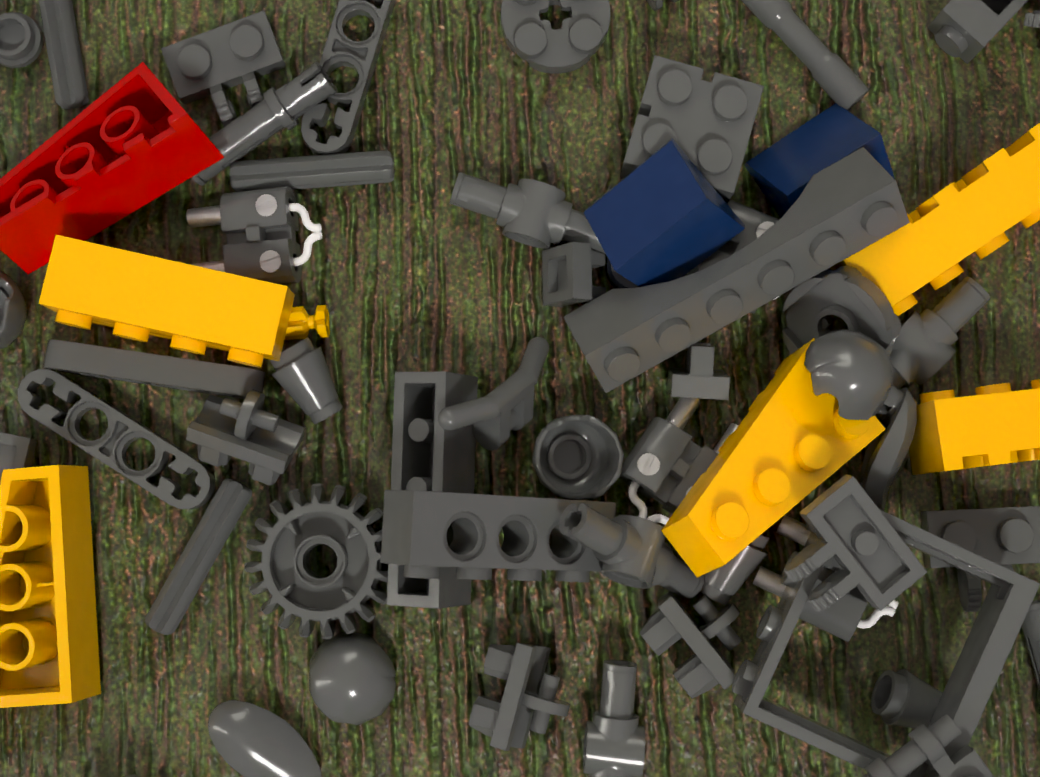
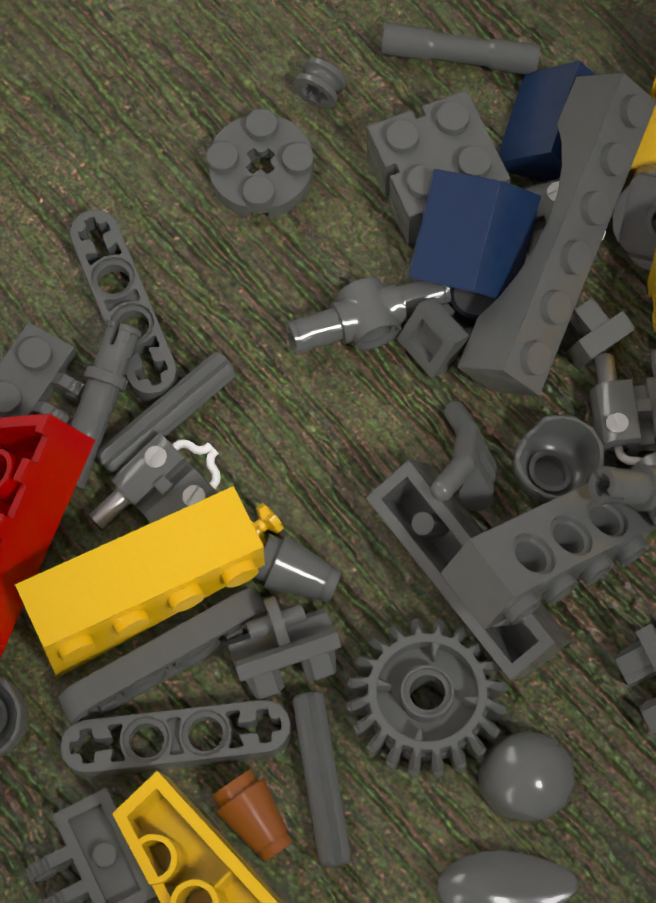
camera: 35 degrees left, 15 degrees down
none -> dark orange cone [211,769,293,863]

